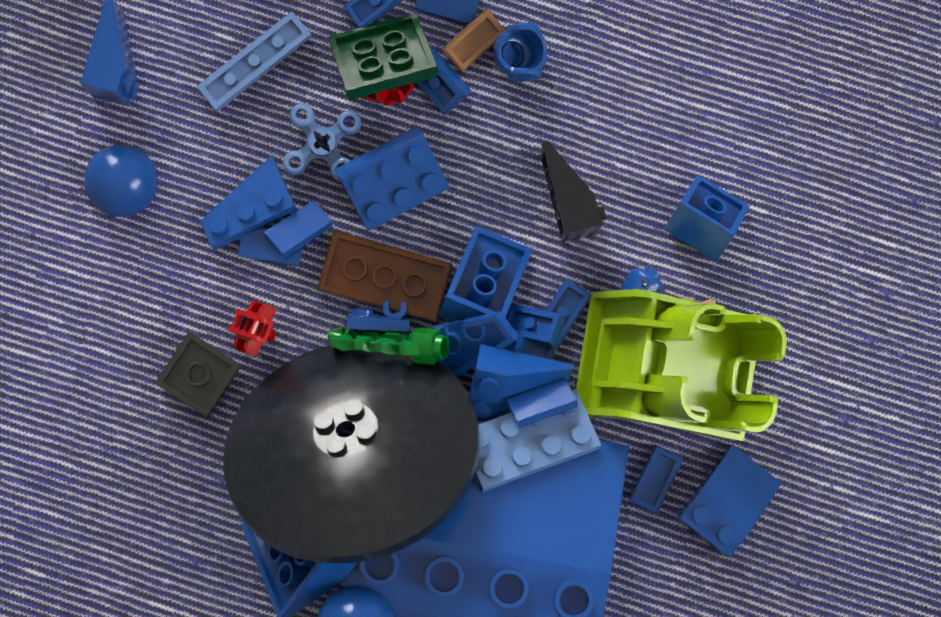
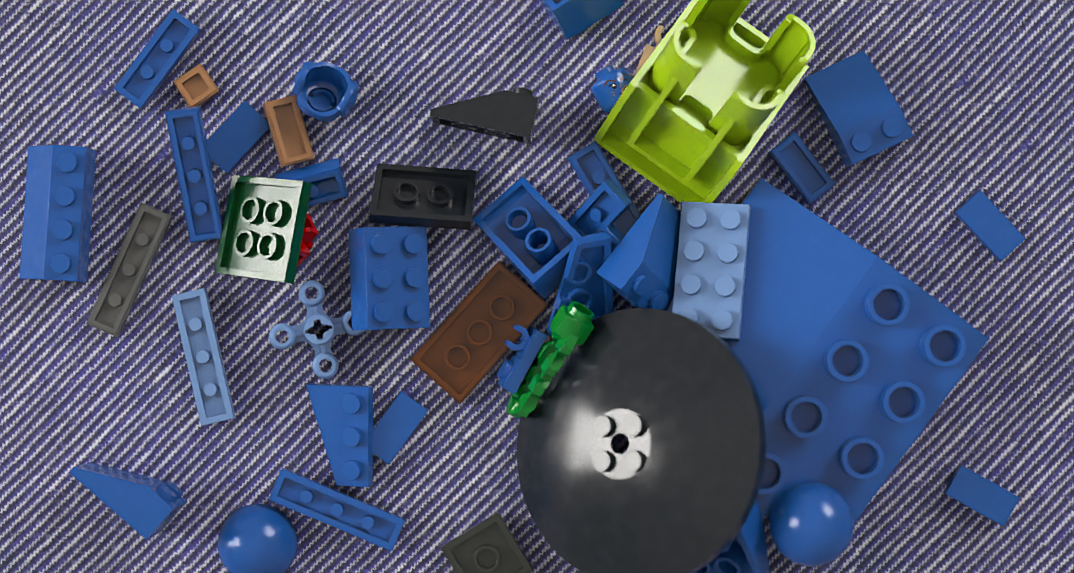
camera: 65 degrees left, 5 degrees up
red piece [227,301,276,357] -> none
blue tile [264,200,332,259] -> none
blue tile [506,378,578,428] -> none
none -> blue plate [268,468,406,551]
none -> black plate [369,163,476,230]

